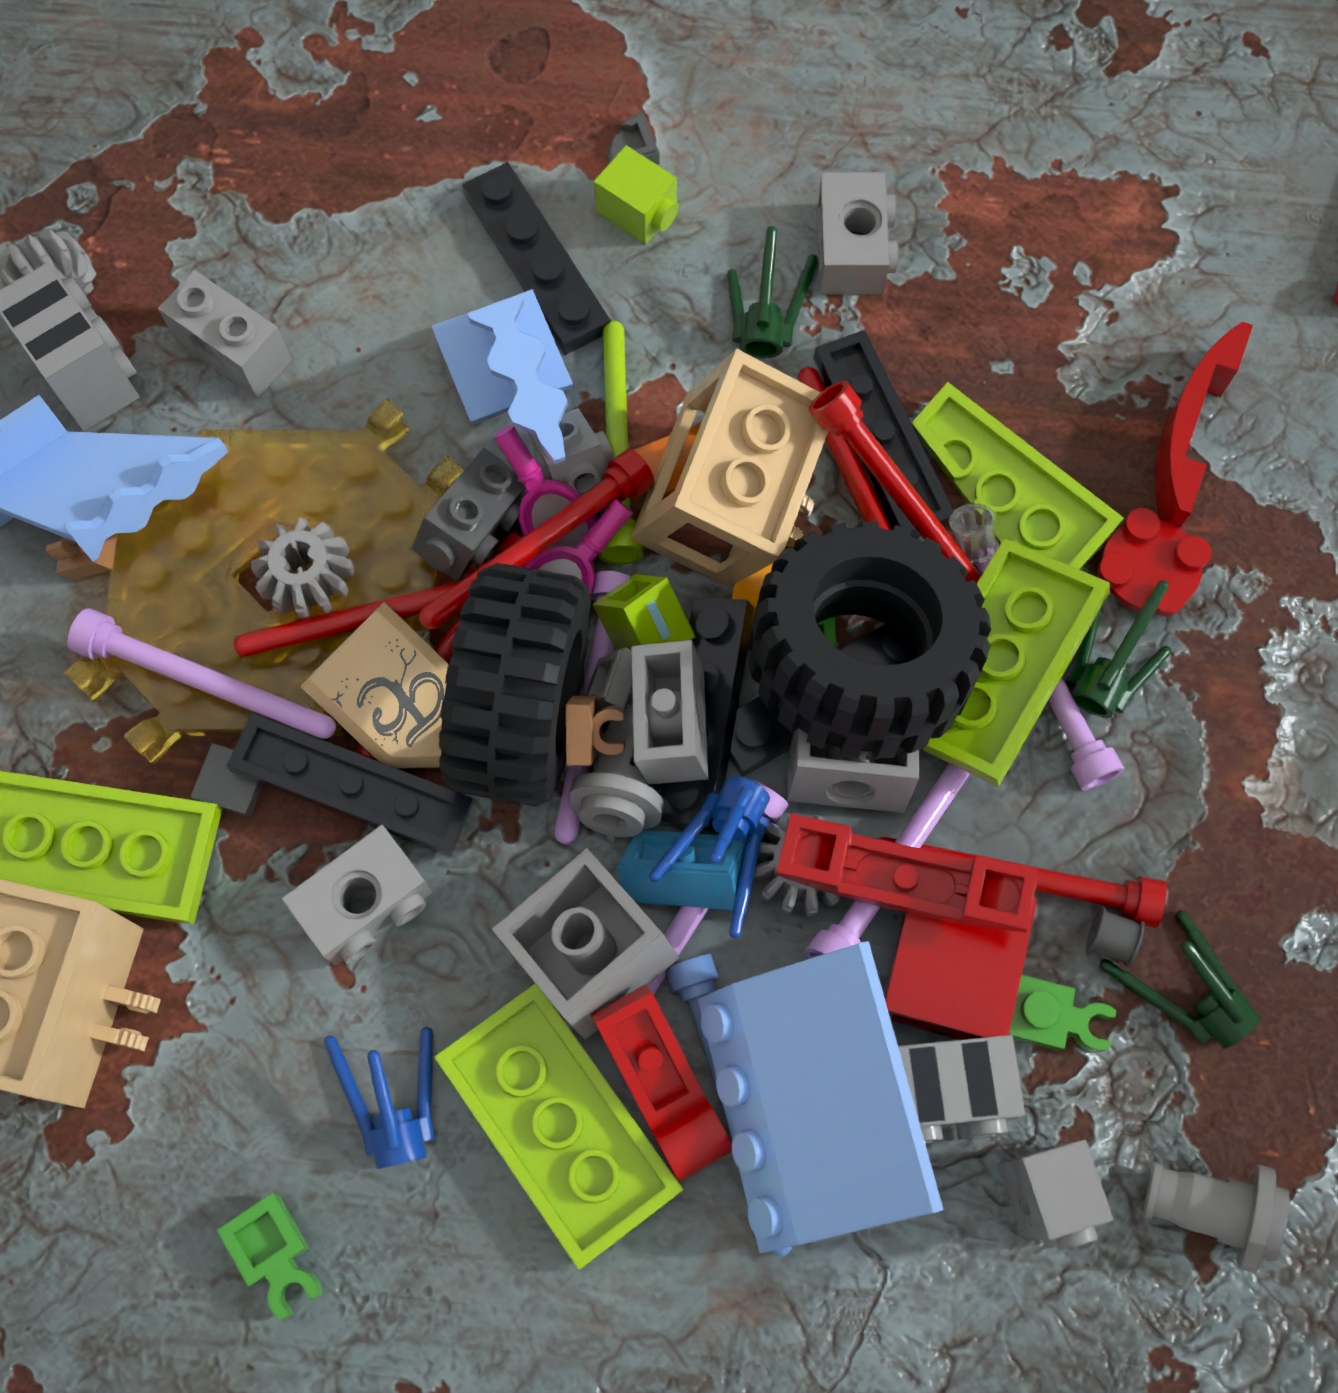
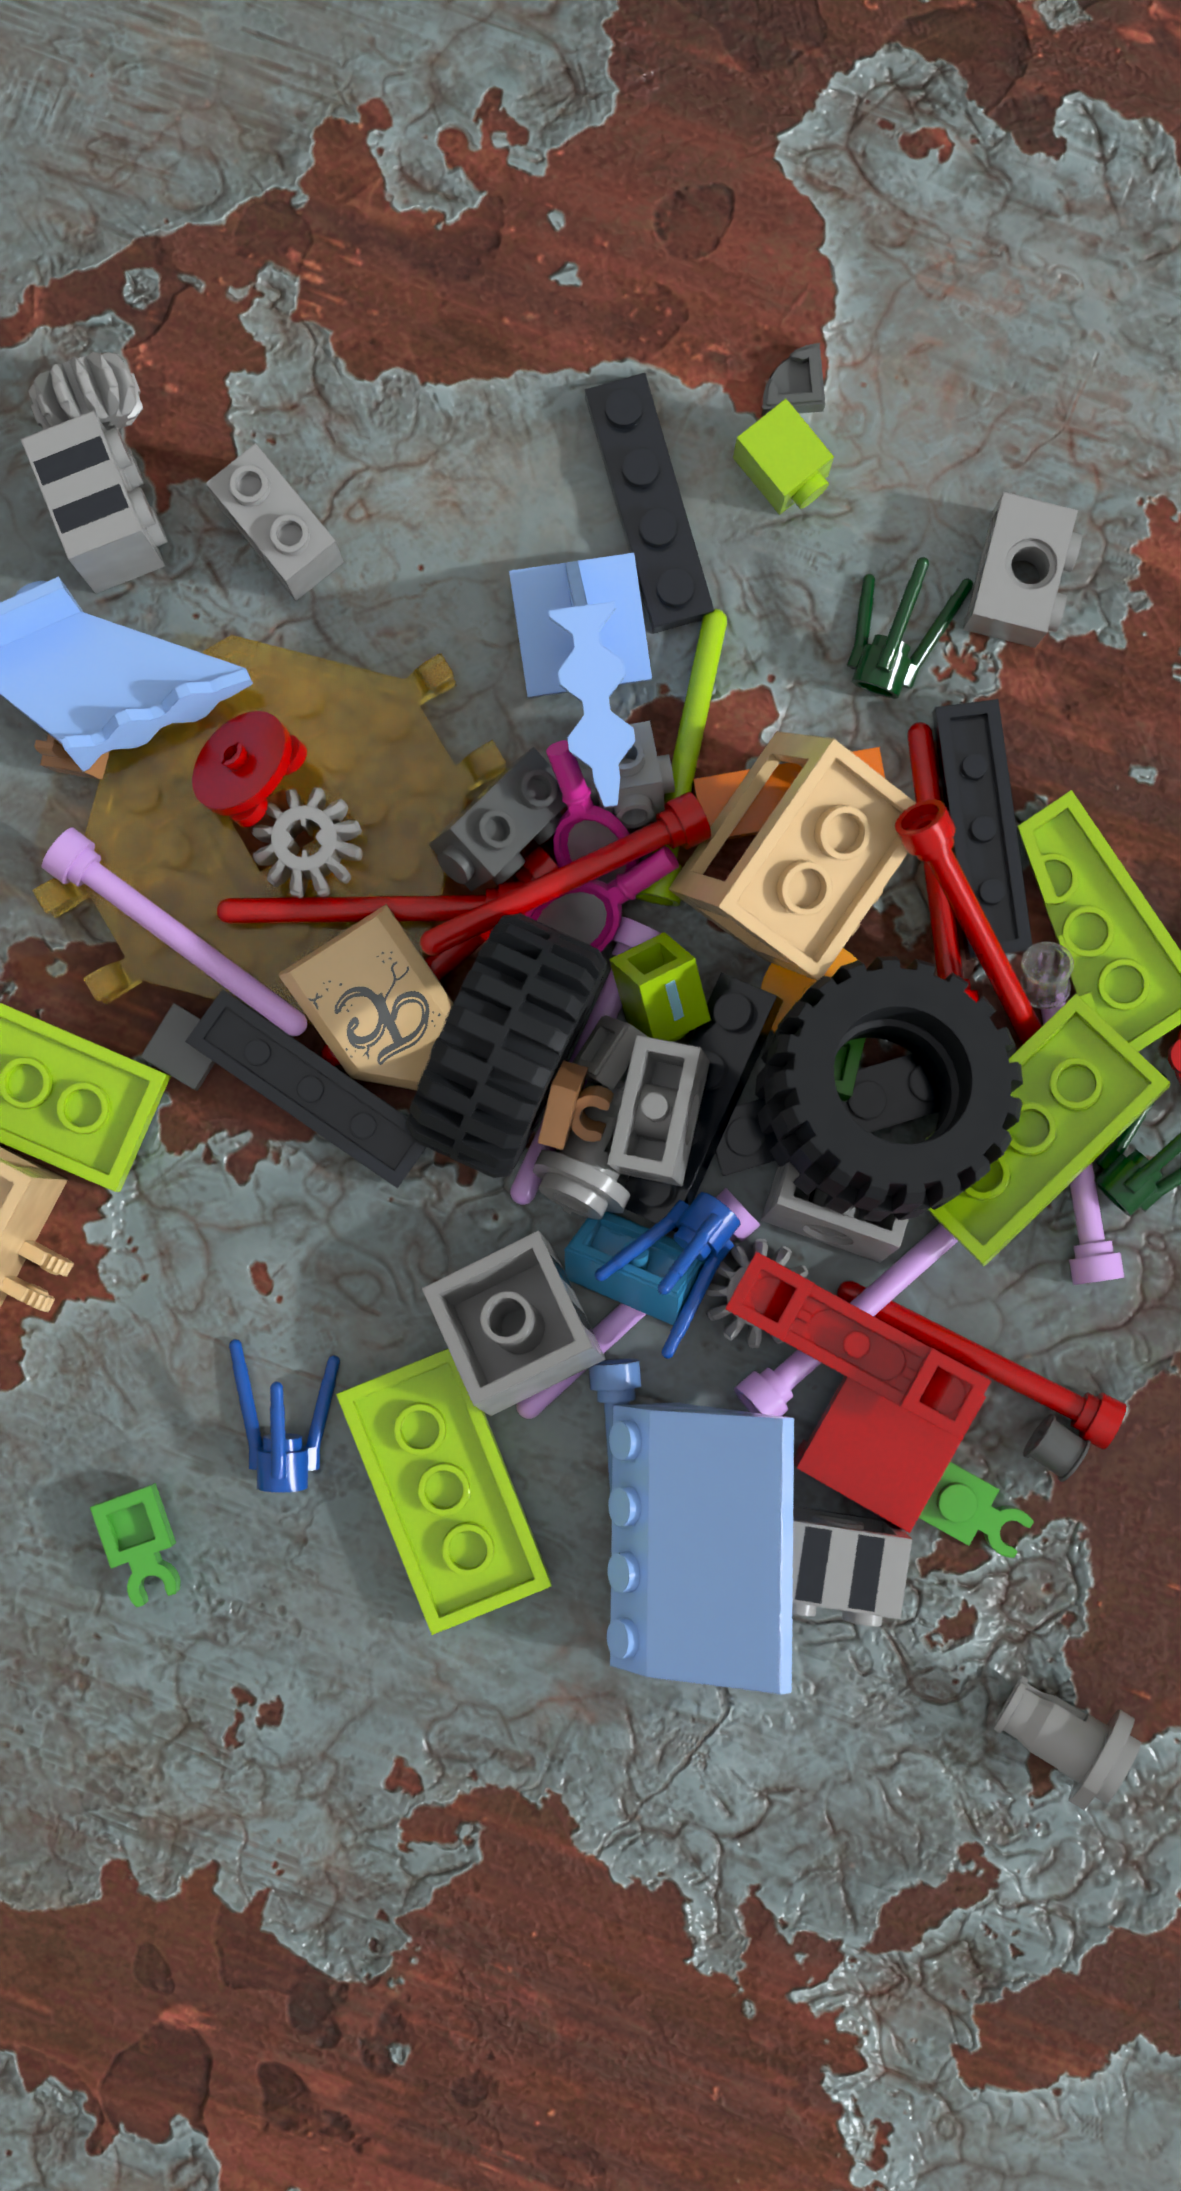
camera: 15 degrees right, 15 degrees up
light grey brick [281,824,433,966] -> none
red plate [591,984,732,1182] -> none
light grey brick [997,1139,1114,1250] -> none
dark green plant [1100,910,1261,1049] -> none
none -> red piece [192,711,307,827]

